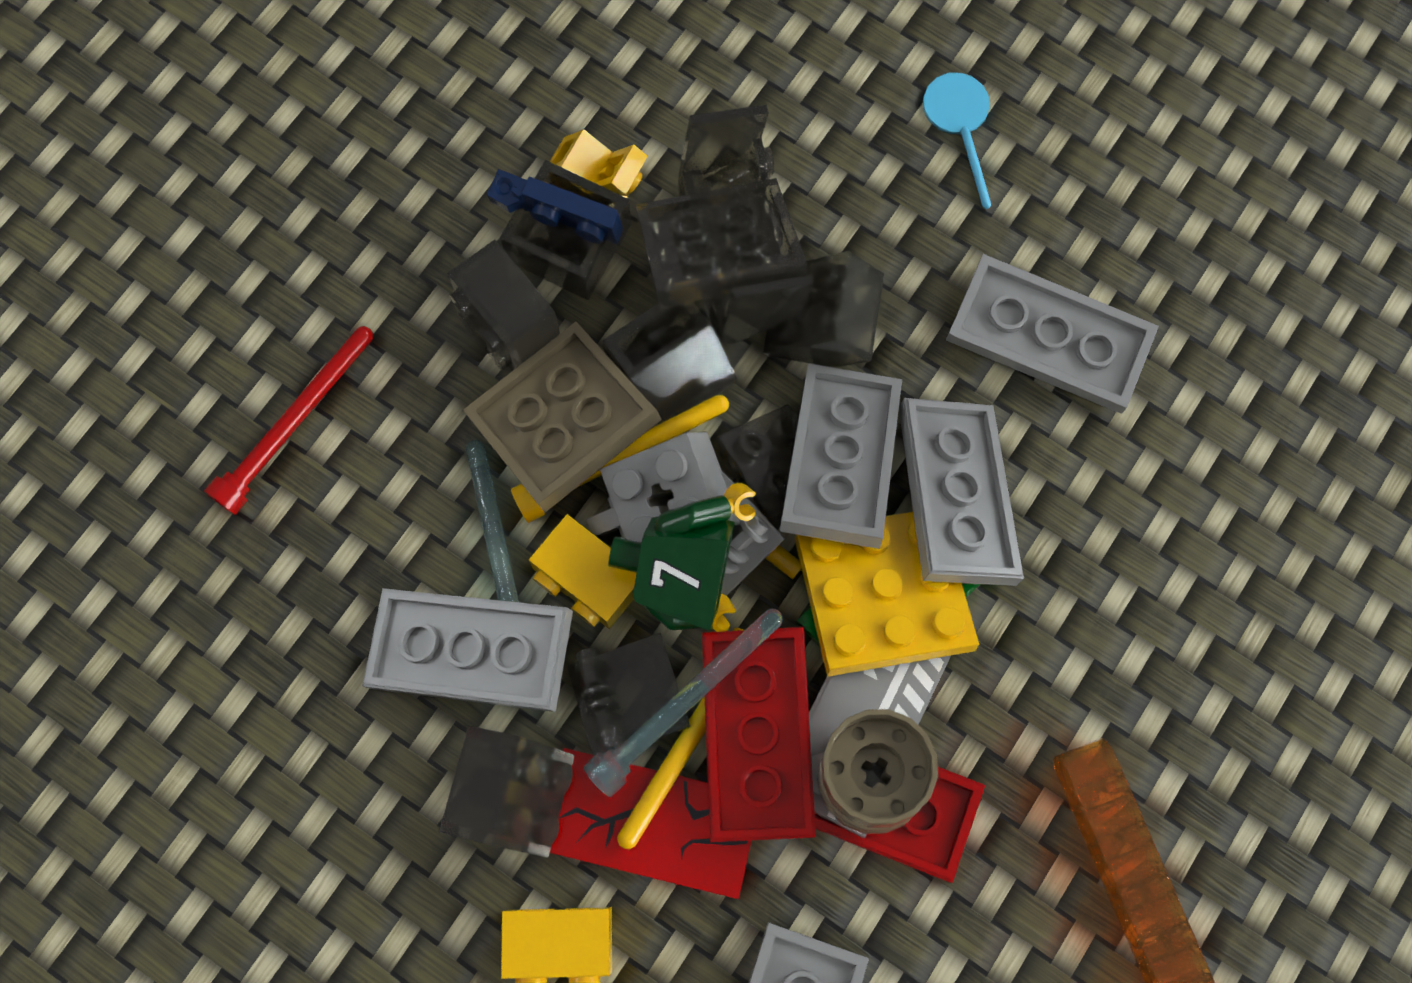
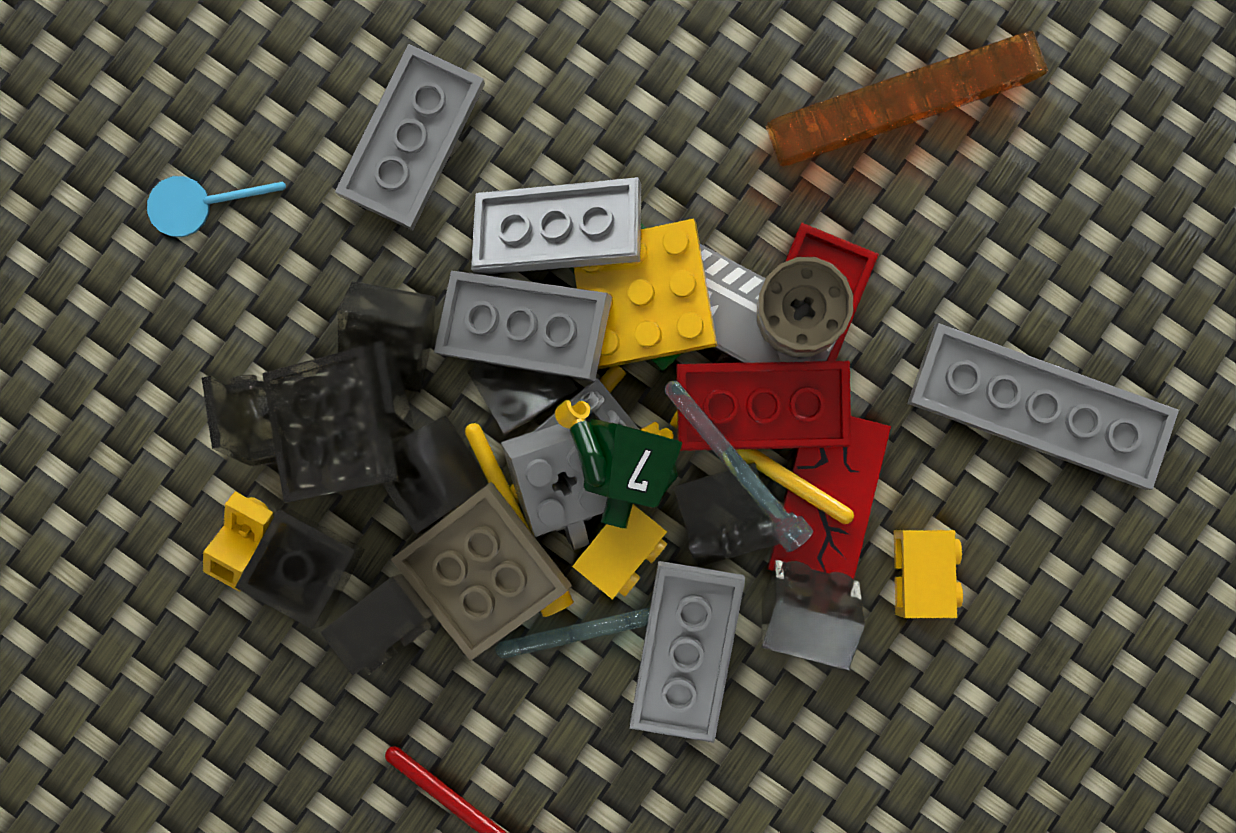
camera: 90 degrees left, 10 degrees up
dark blue hinge [487,169,624,245] -> none

